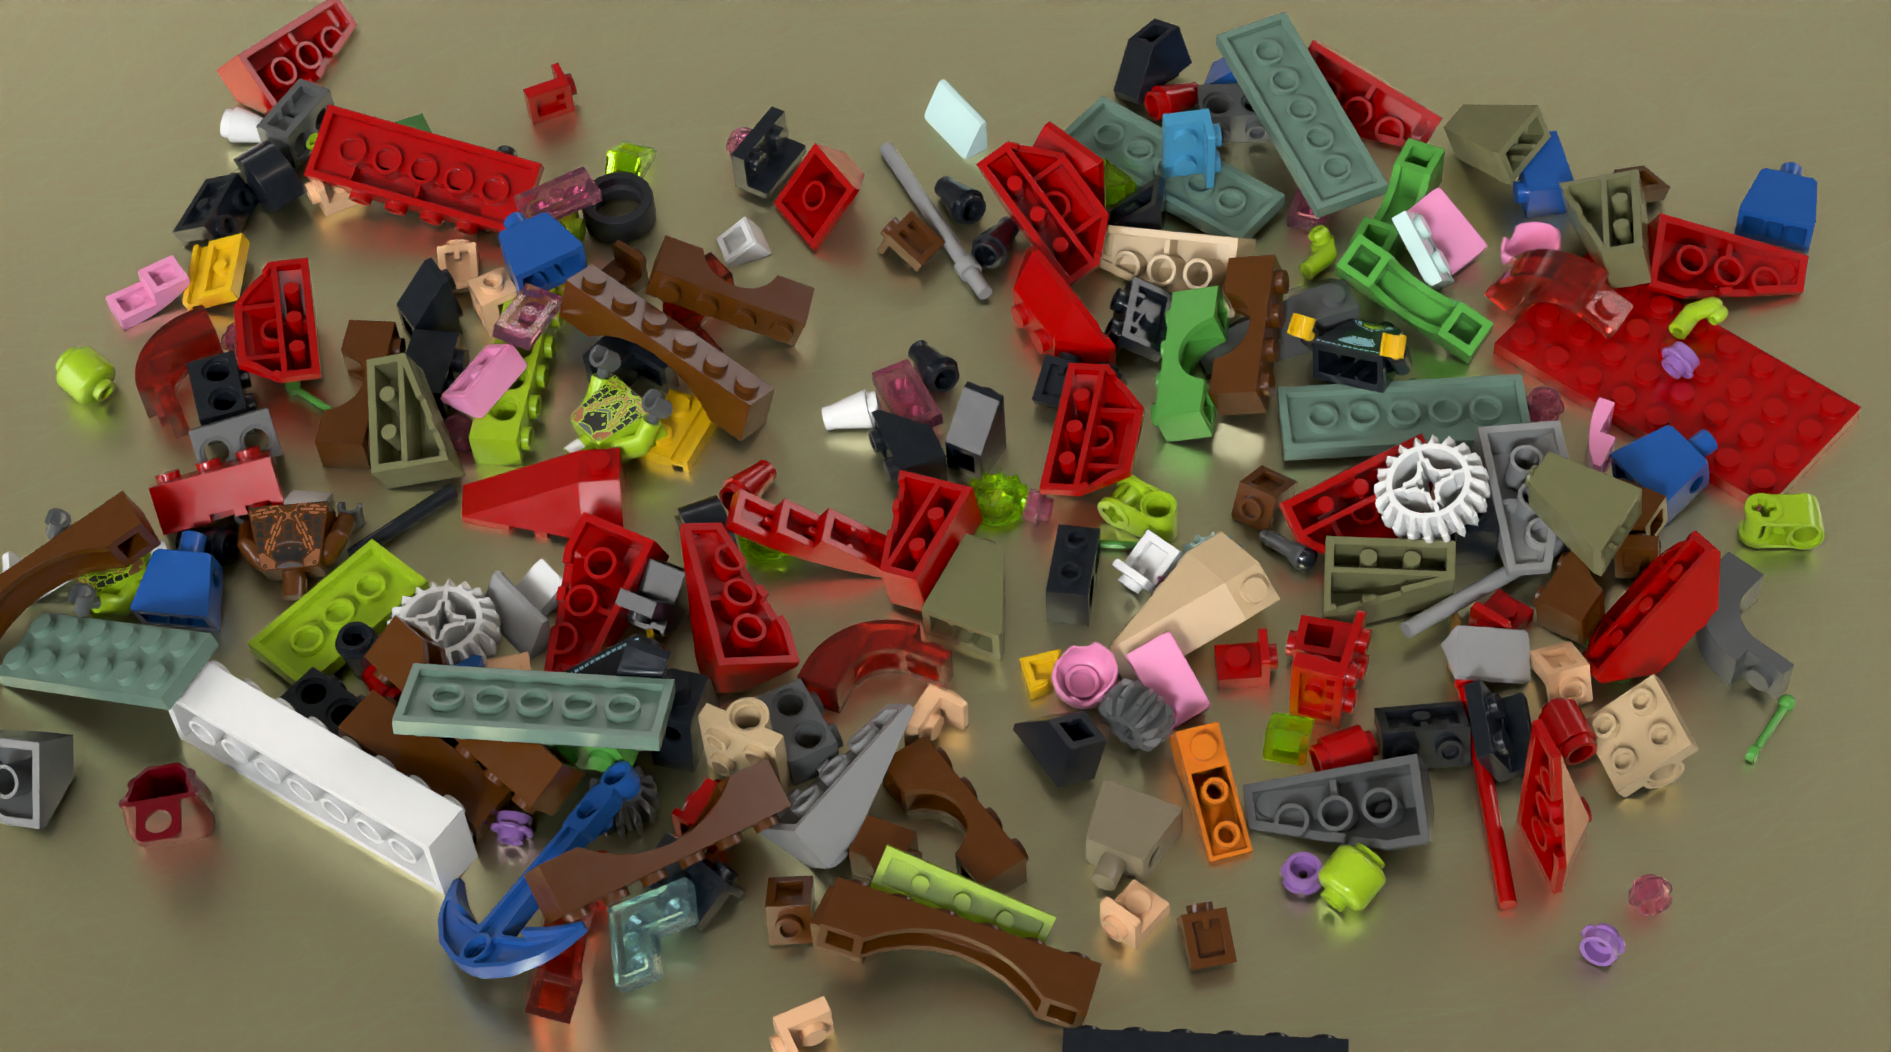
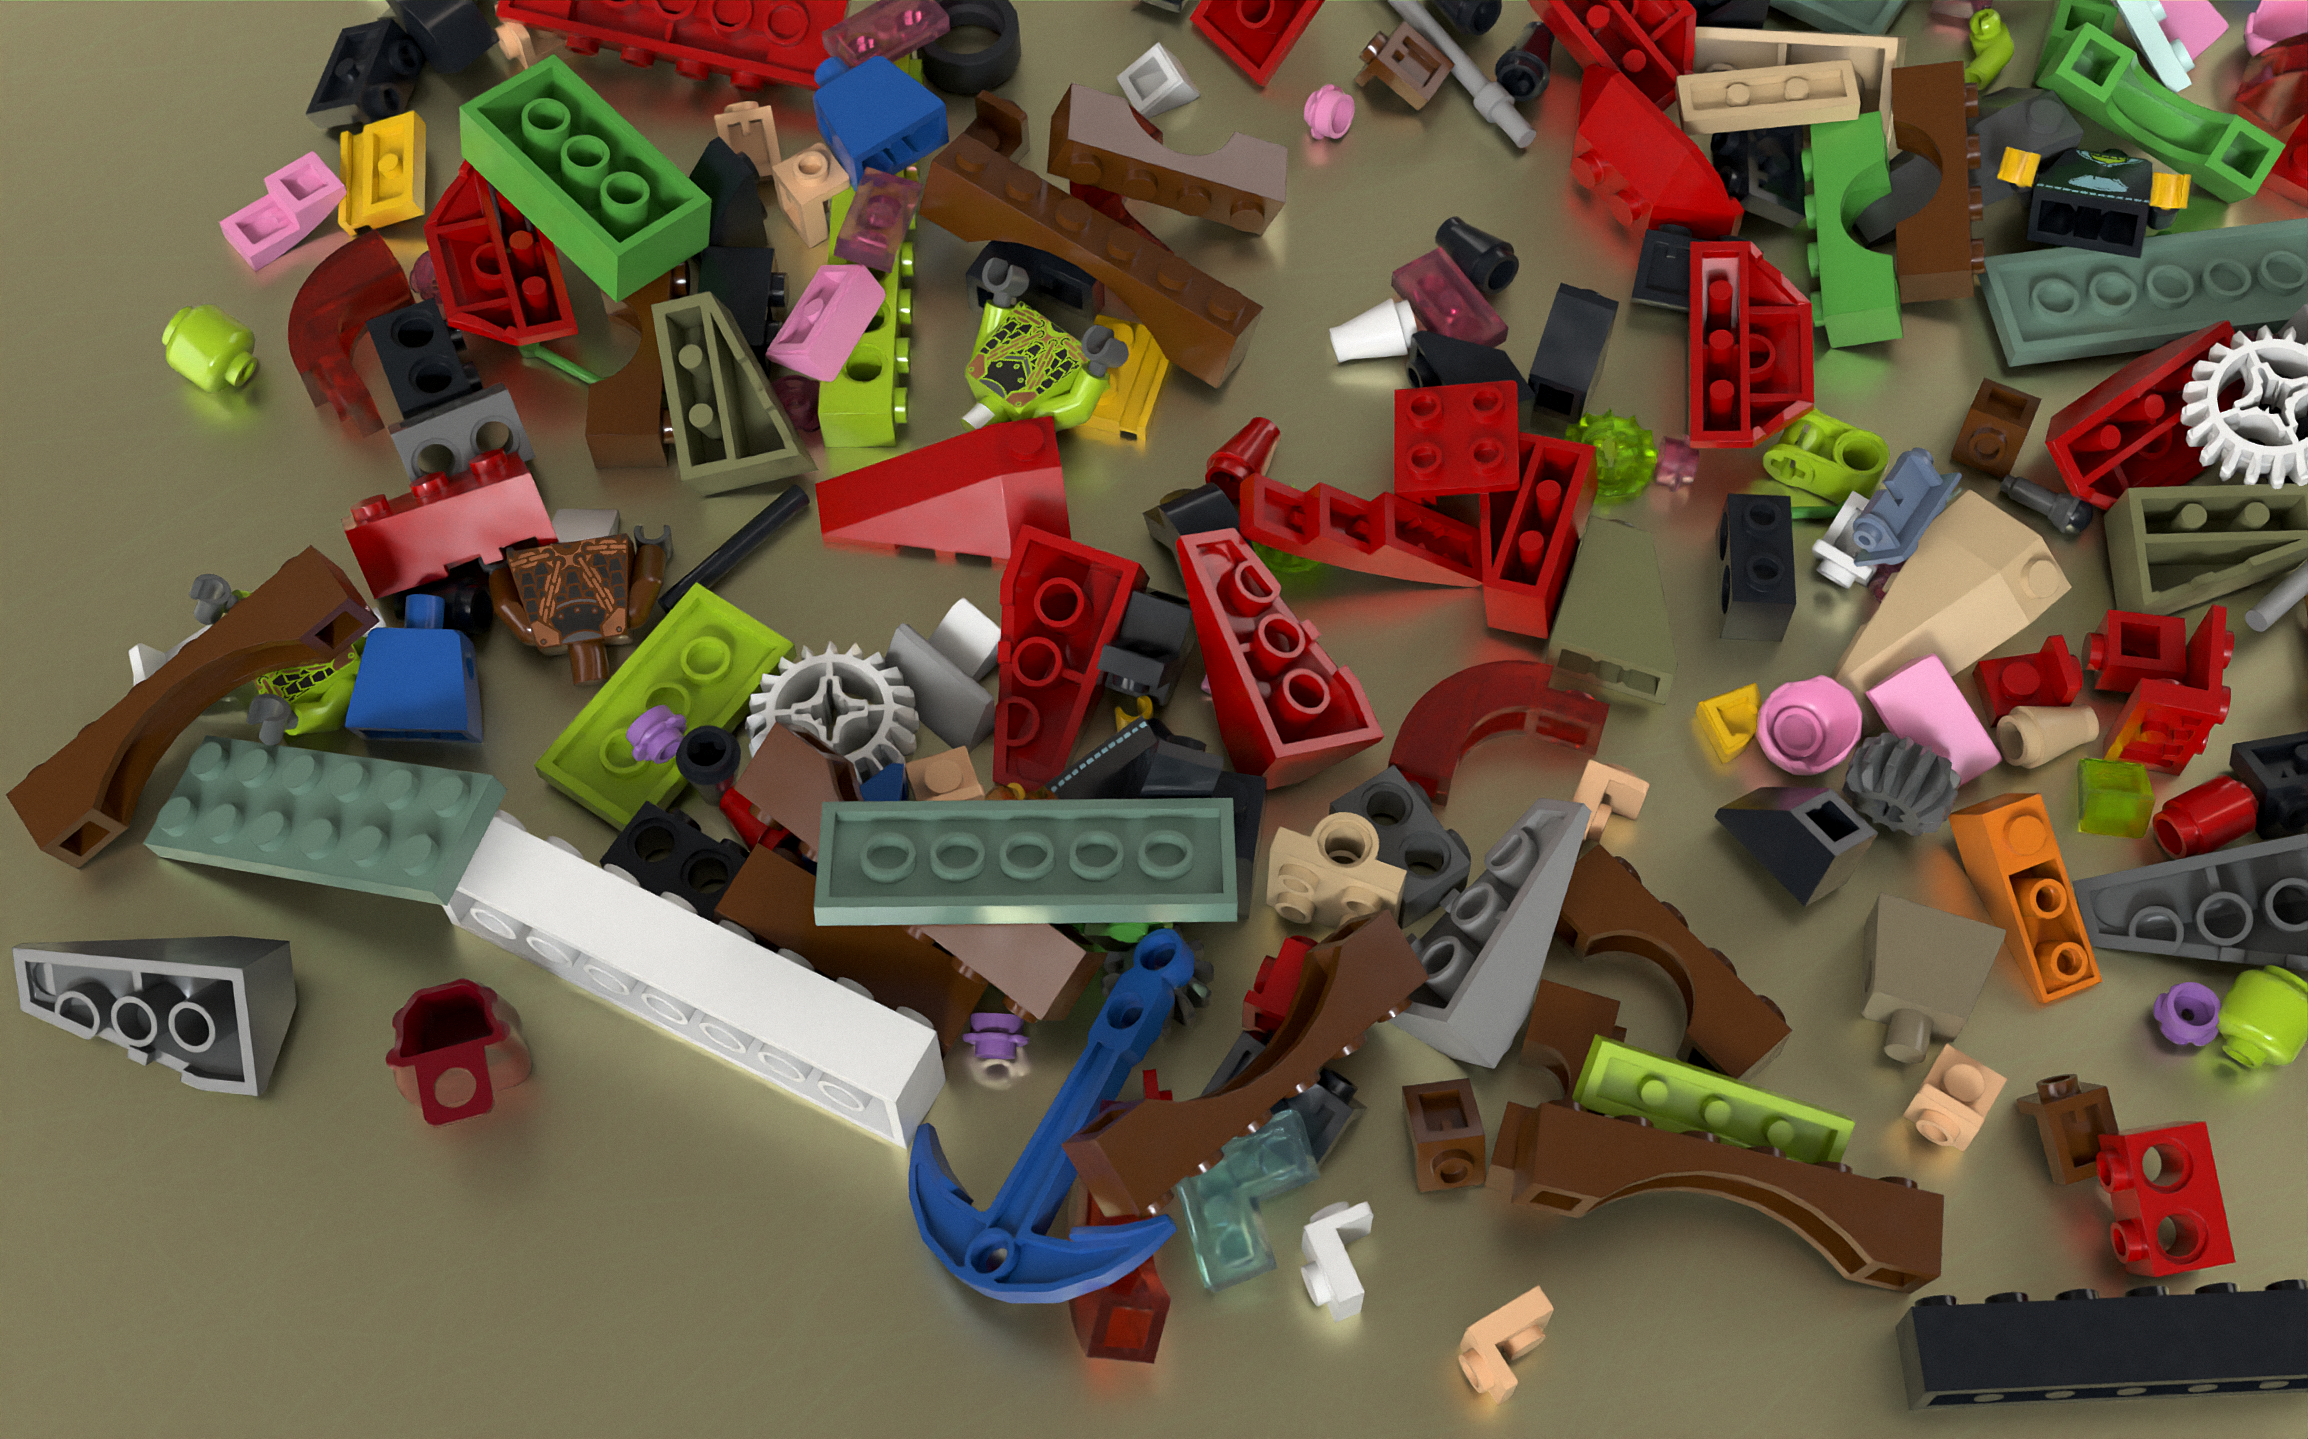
camera: 10 degrees left, 10 degrees up
none -> bright green brick [459,54,712,303]
none -> medium lavender plate [626,705,687,764]
none -> white bracket [1301,1202,1374,1323]
none -> bright pink plate [1304,84,1355,140]
none -> red bracket [1394,380,1520,508]
none -> tan plate [1675,59,1861,136]
none -> sand blue hinge [1853,448,1962,567]
none -> tan cone [1996,704,2099,769]
none -> red brick [2096,1121,2236,1277]

